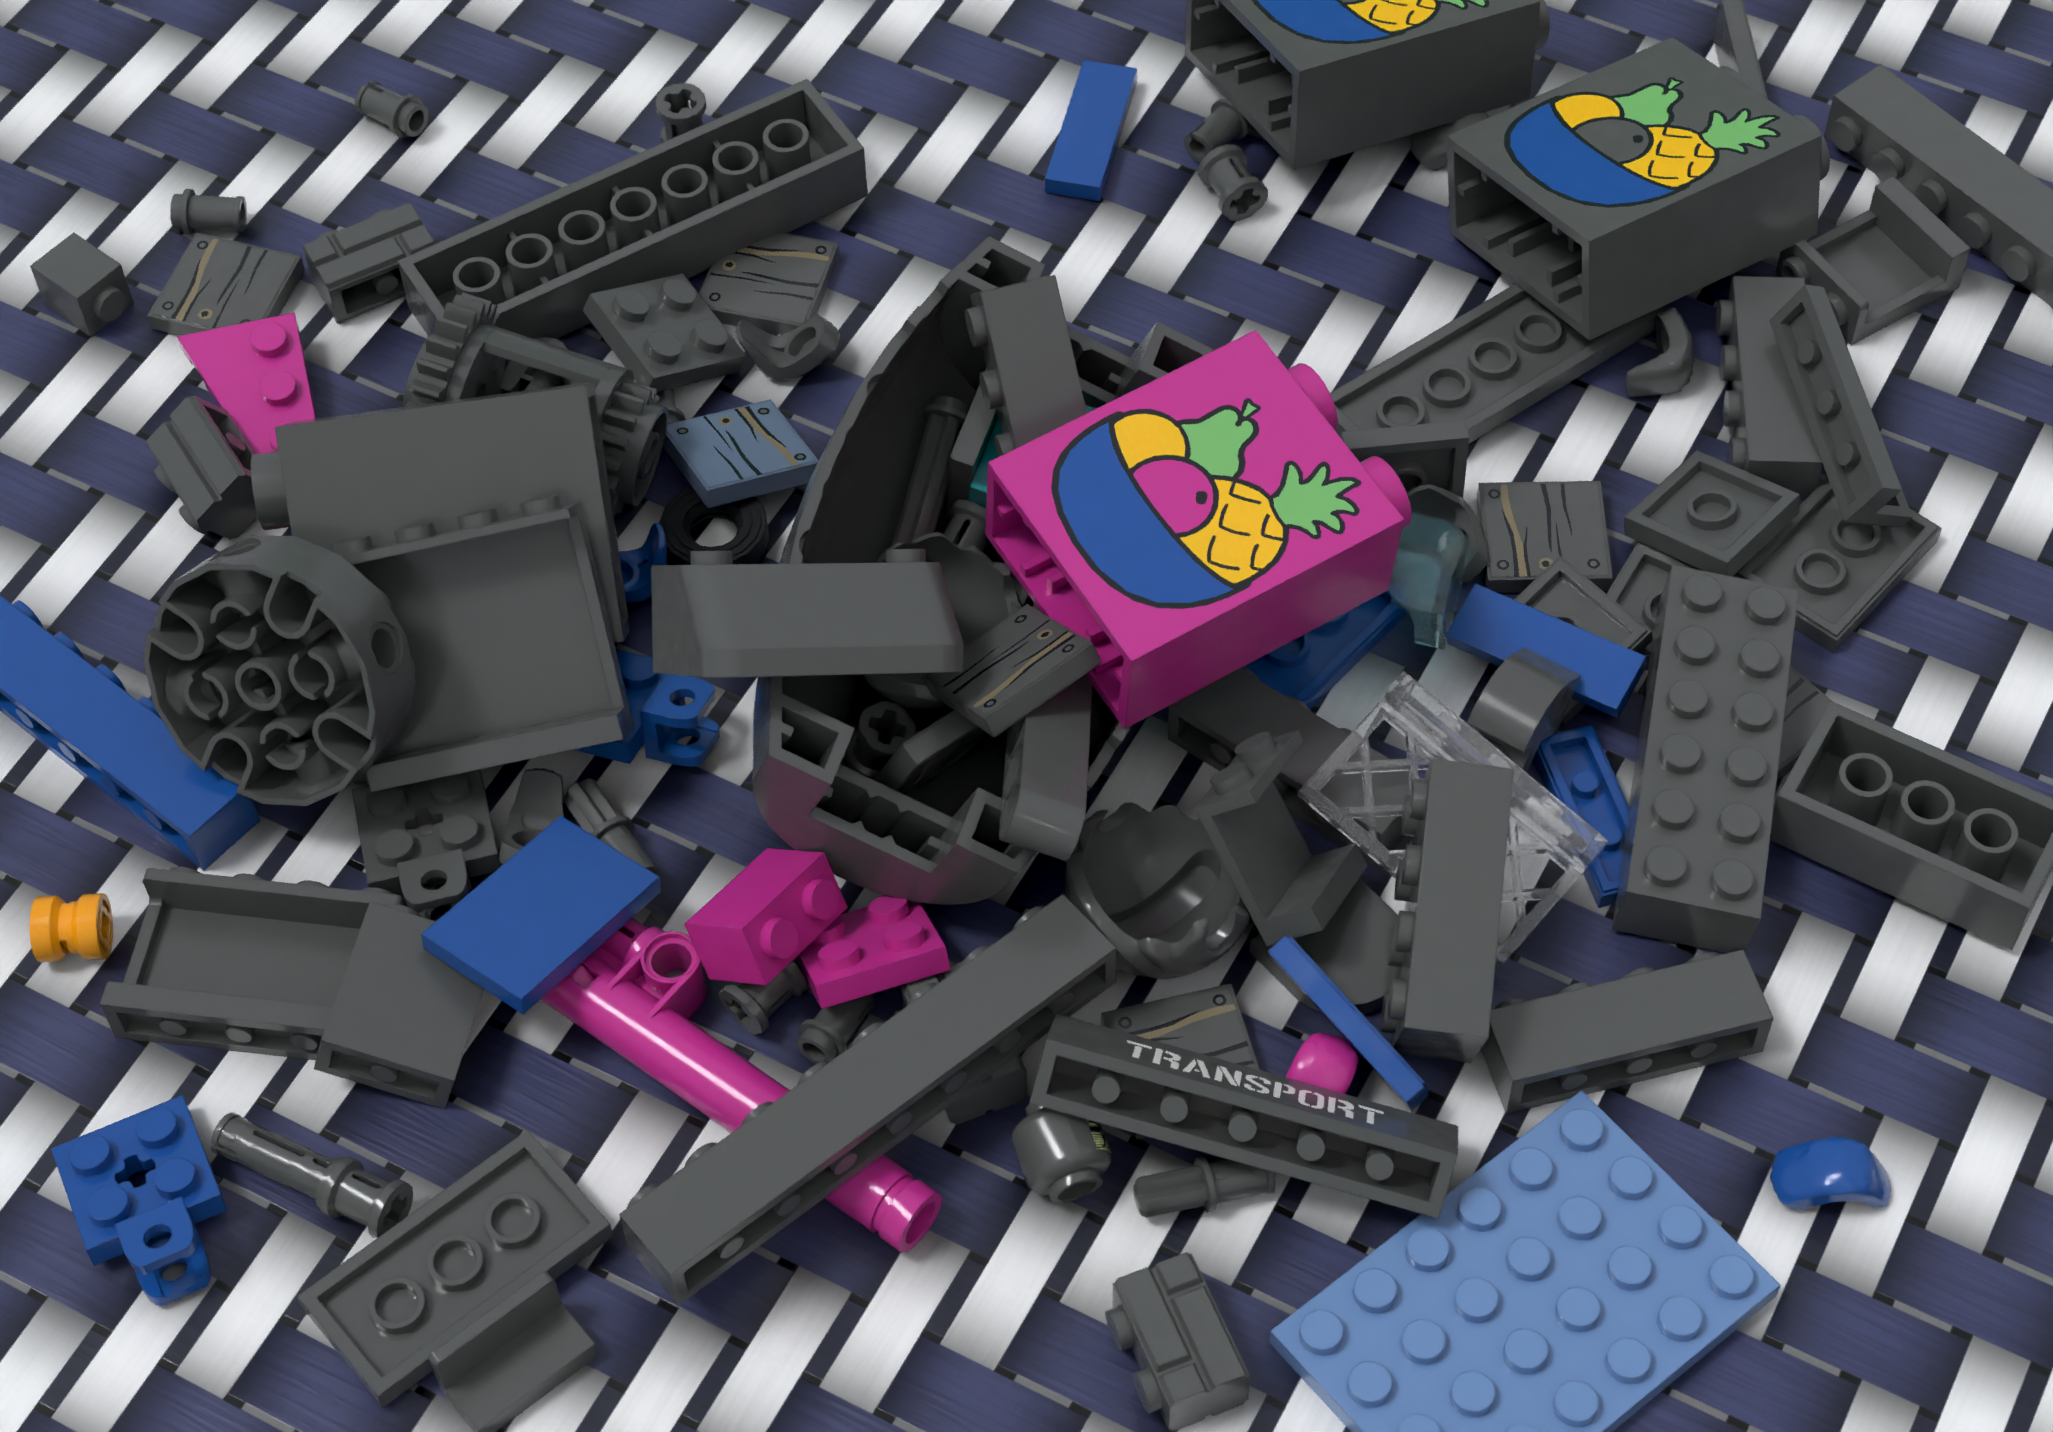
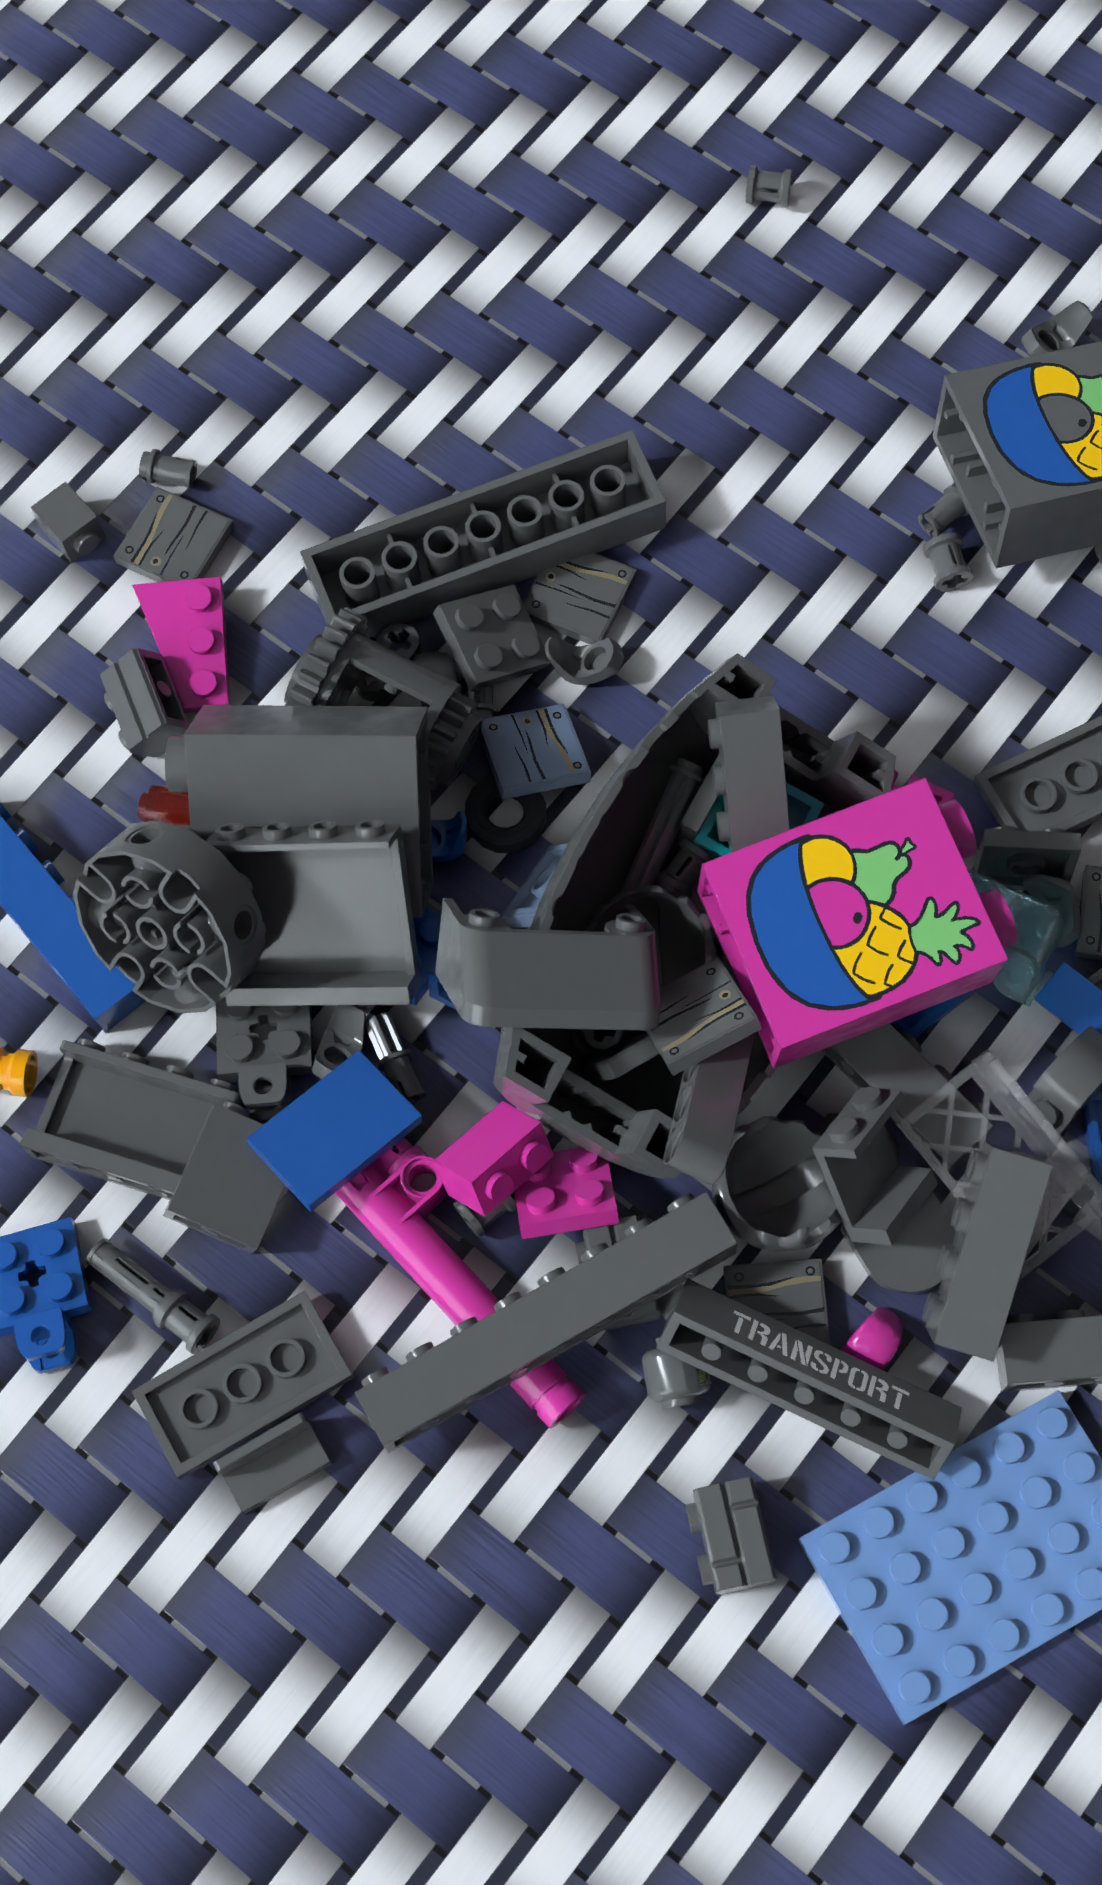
camera: 15 degrees right, 15 degrees up
dark grey brick [303,203,435,323] -> none
dark grey pin [355,81,428,138] -> none
dark grey bush [655,83,706,143] -> none
dark grey pin [797,994,875,1064] -> none
blue tile [1045,60,1137,201] -> none
dark grey axle [1133,1156,1275,1218] -> none
blue tile [1268,935,1429,1112] -> none

